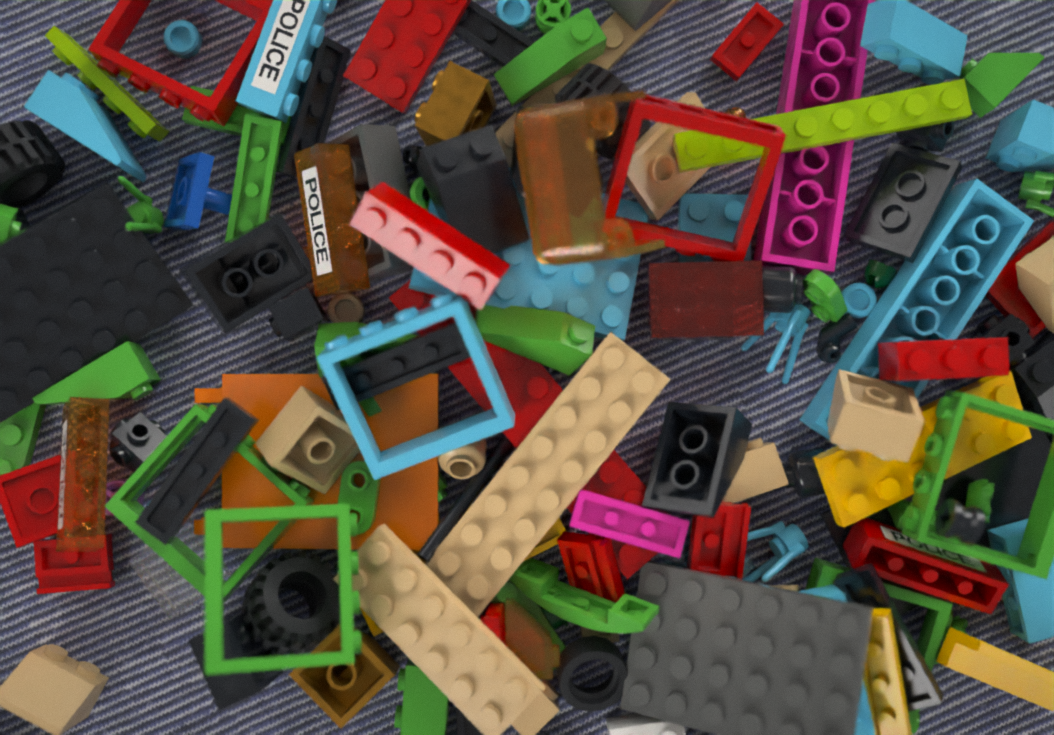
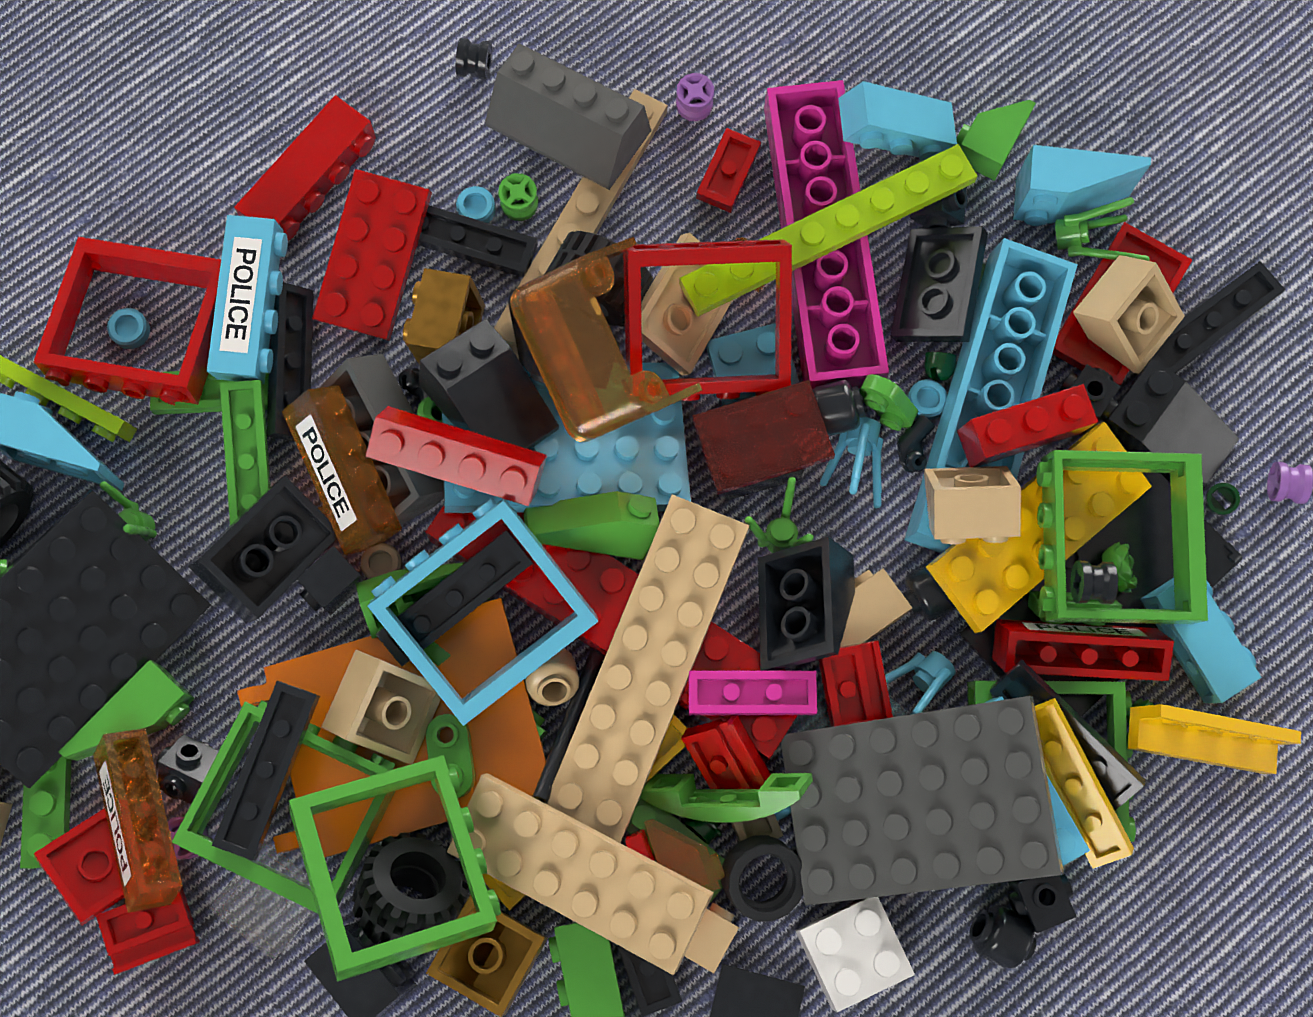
camera: 15 degrees left, 10 degrees down
blue tile [164,152,232,231] -> none
bright green slope [494,8,607,106] -> none
none -> bright green plant [745,477,814,553]

